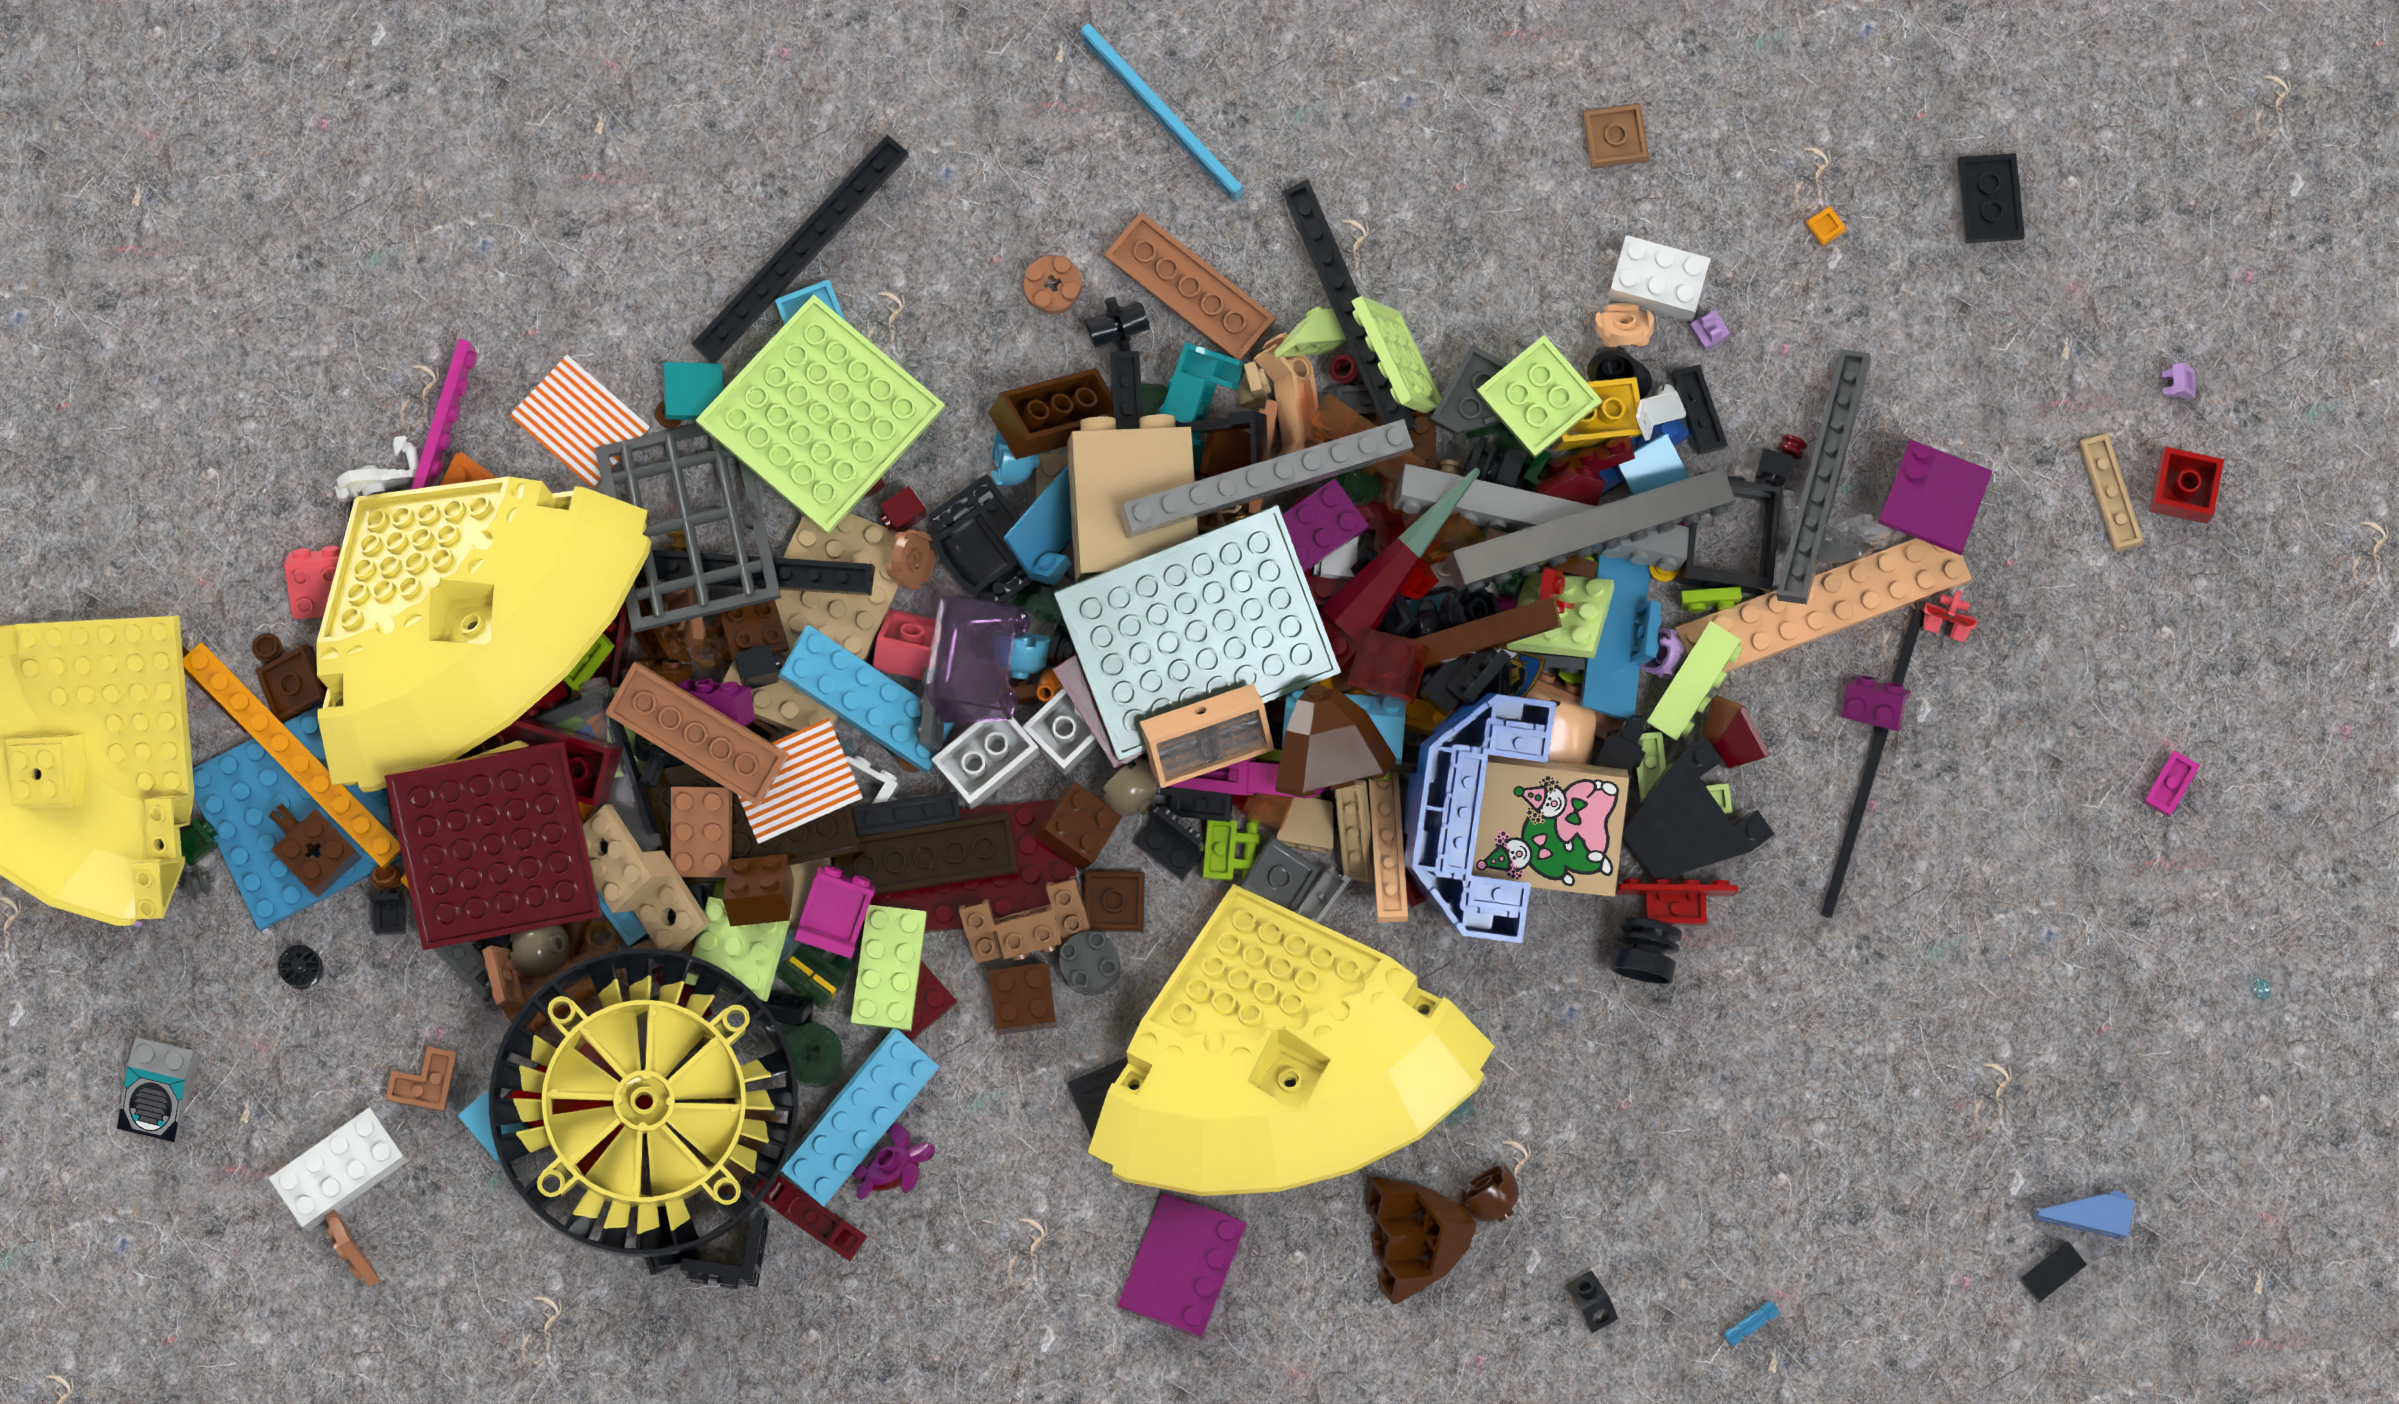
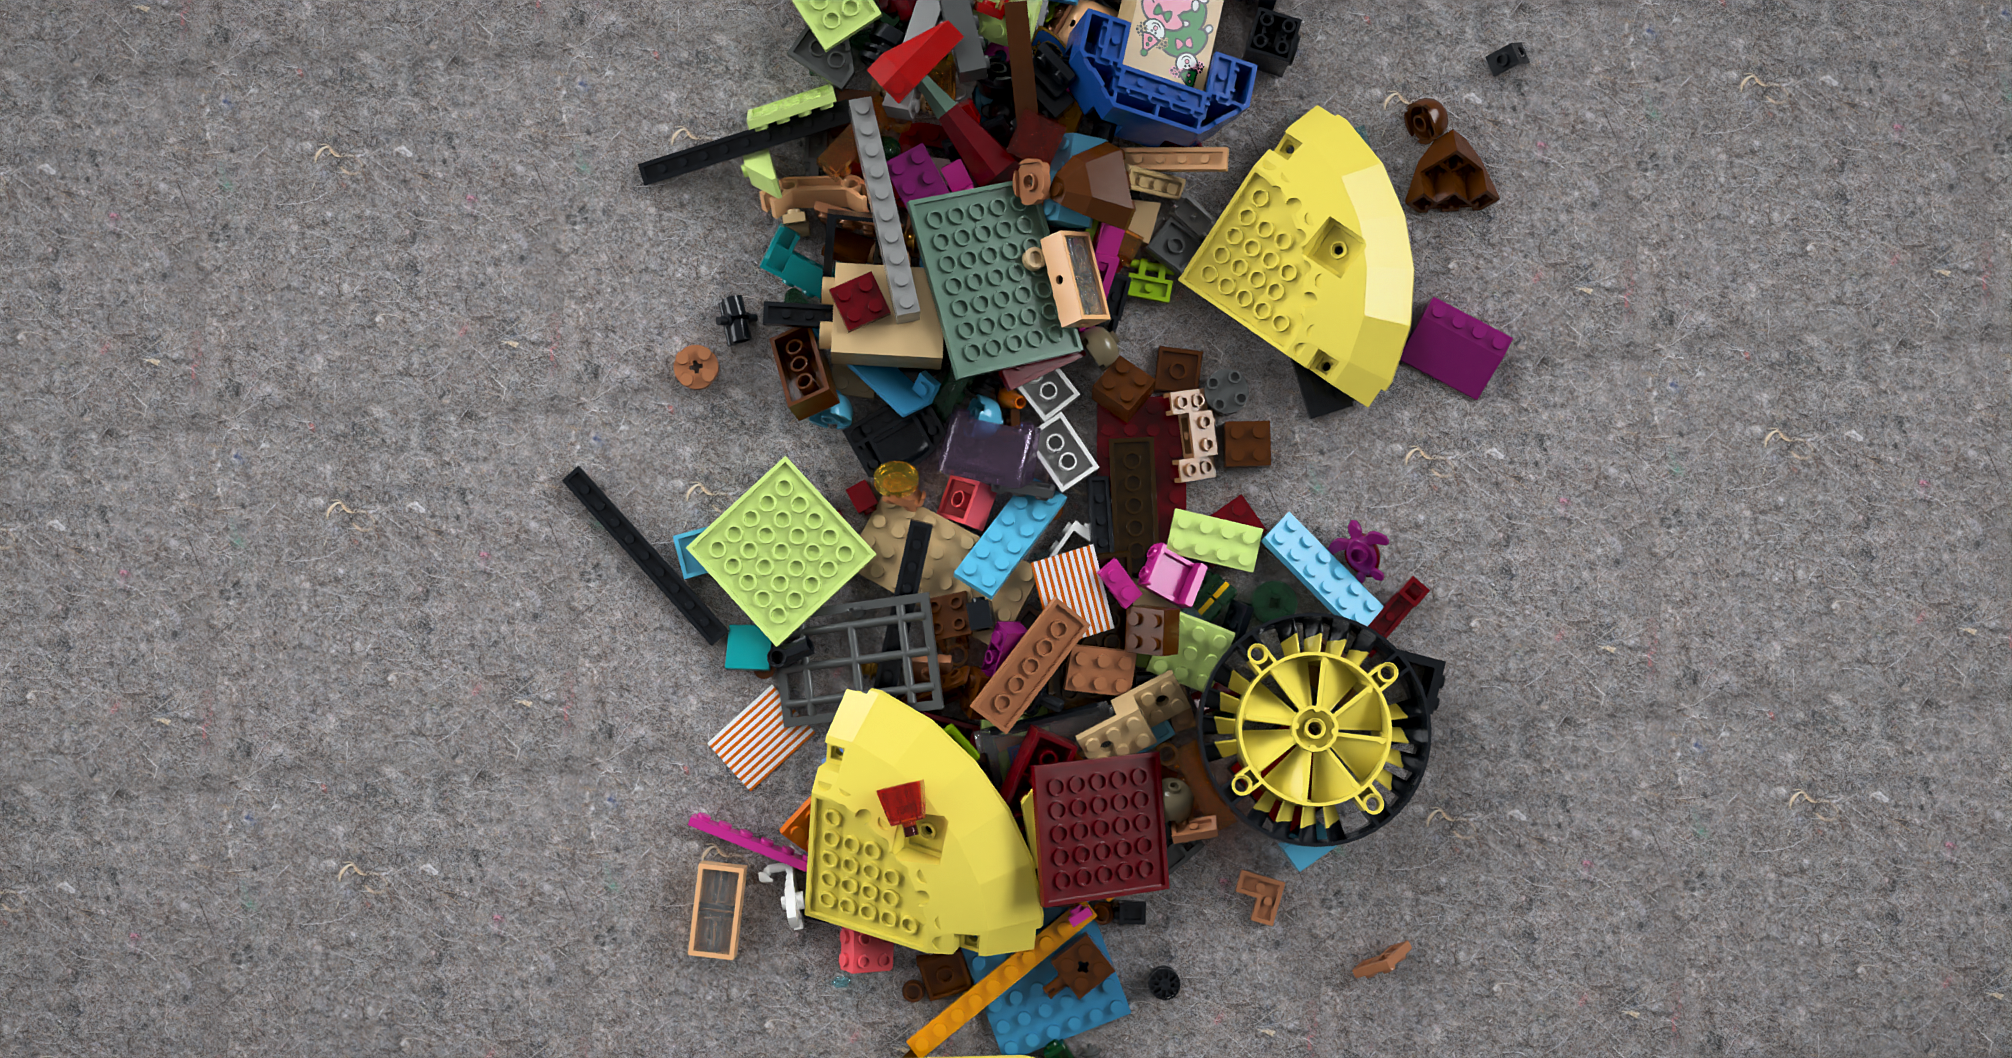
camera: 85 degrees left, 10 degrees up
white brick [269,1107,409,1231] -> none
medium azure tile [1081,23,1243,202] -> none
nougat plate [1104,212,1276,361] -> none
black bracket [1135,807,1205,882] -> none
dark red cone [1329,355,1358,384] -> none
none -> clear brick [688,860,748,960]
none -> black piece [767,636,815,668]
none -> dark red plate [829,271,891,333]
none -> clear light blue piece [831,976,851,988]
none -> red wedge [867,20,964,104]
none -> clear yellow tile [874,461,919,498]
none -> clear red torso [877,779,926,838]
none -> dark pink bracket [941,159,974,192]
none -> nougat plate [1013,158,1051,205]
none -> tan tile [1022,247,1046,271]
none -> dark pink plate [1068,904,1093,927]
none -> dark pink plate [1097,558,1143,609]
none -> black brick [1241,7,1302,77]

